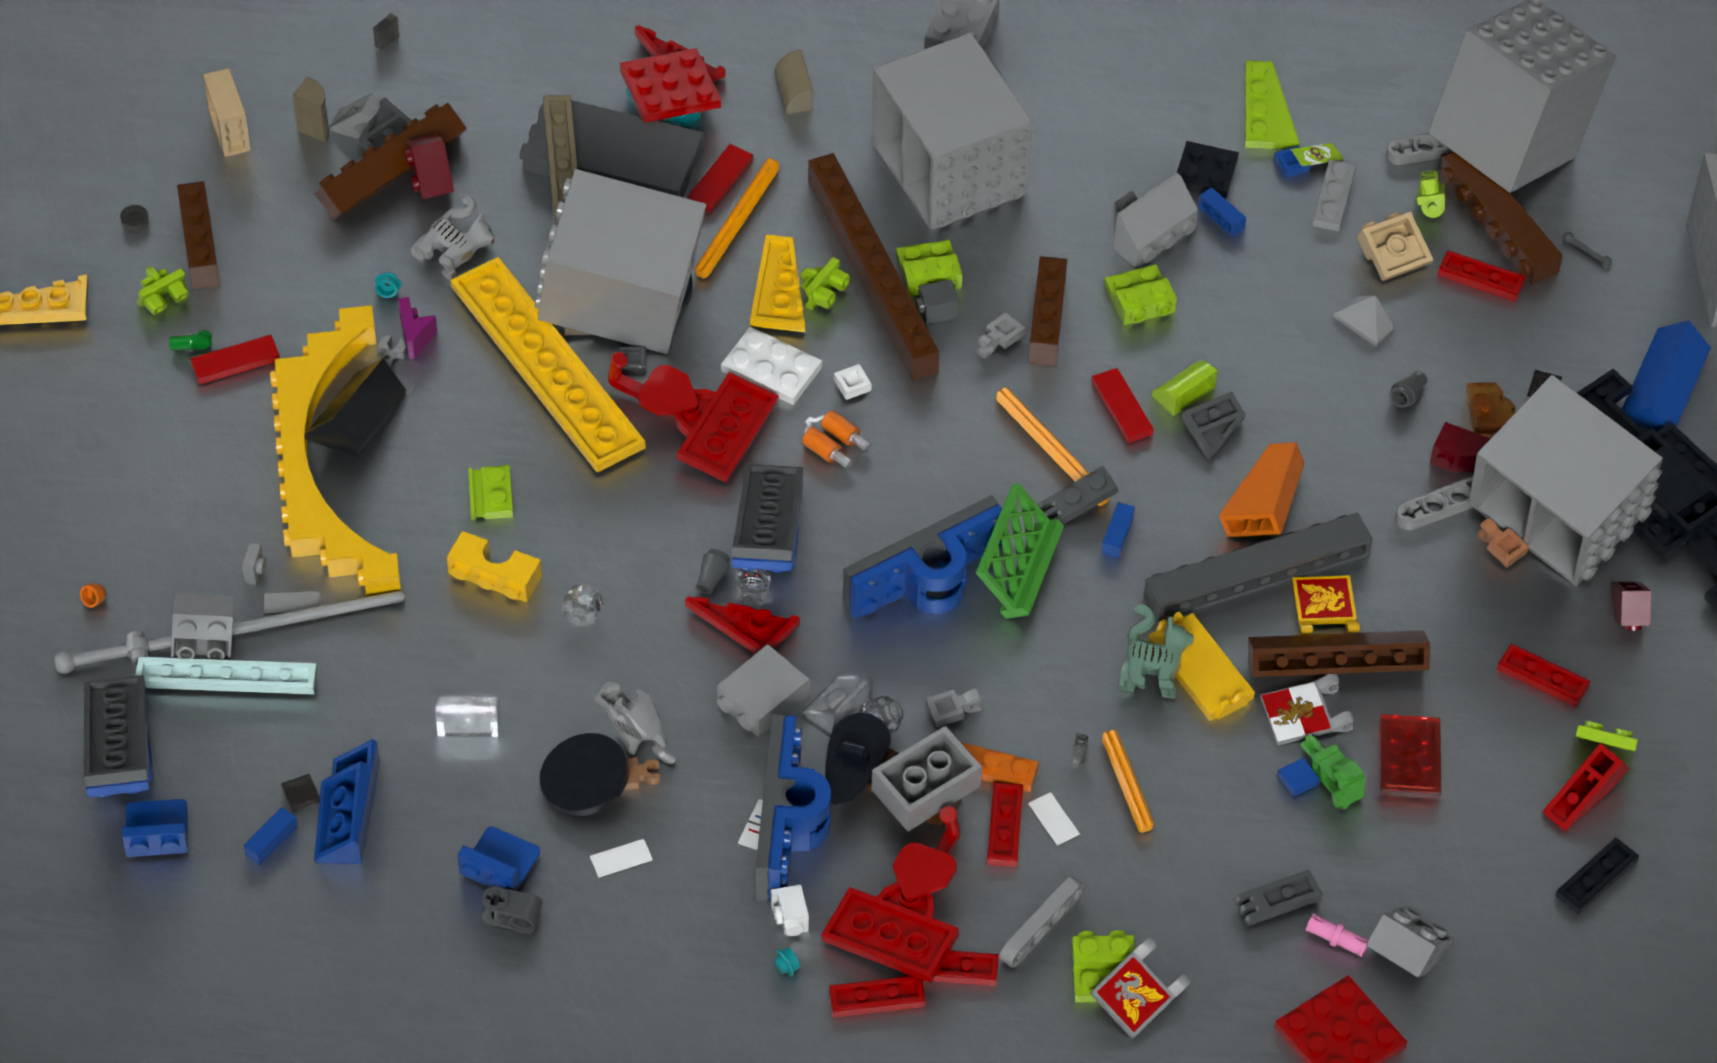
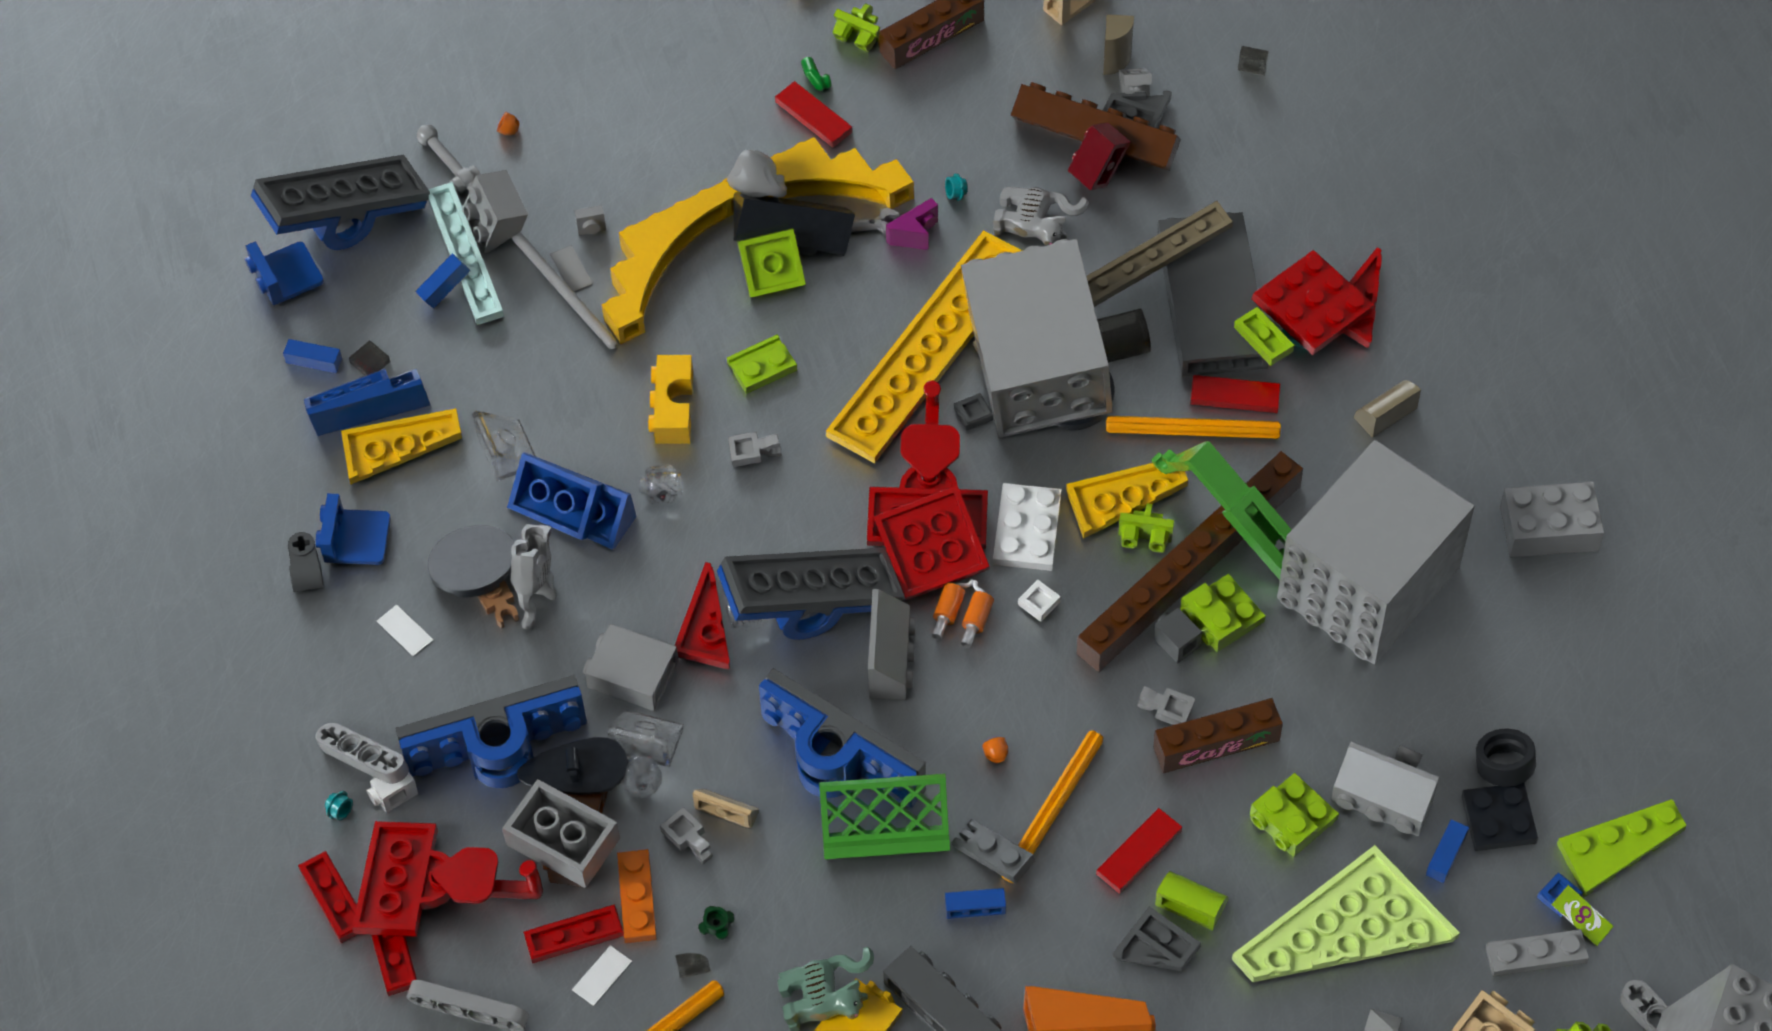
camera: 70 degrees right, 5 degrees up
none -> light grey beam [315,723,409,784]
none -> yellow wing [341,408,462,485]
none -> blue piece [415,253,471,309]
none -> blue slope [507,452,637,549]
none -> tan slope [693,789,759,828]
none -> dark green plate [698,906,735,940]
none -> light grey piece [727,149,787,198]
none -> light grey plate [728,432,782,467]
none -> lime plate [737,229,806,297]
none -> light grey slope [868,589,916,700]
none -> red plate [873,485,990,601]
none -> orange hinge [982,737,1008,763]
none -> bright green hinge [1151,441,1292,580]
none -> yellowish green wing [1232,845,1460,982]
none -> lime plate [1234,307,1294,366]
none -> black tyre [1476,728,1536,787]

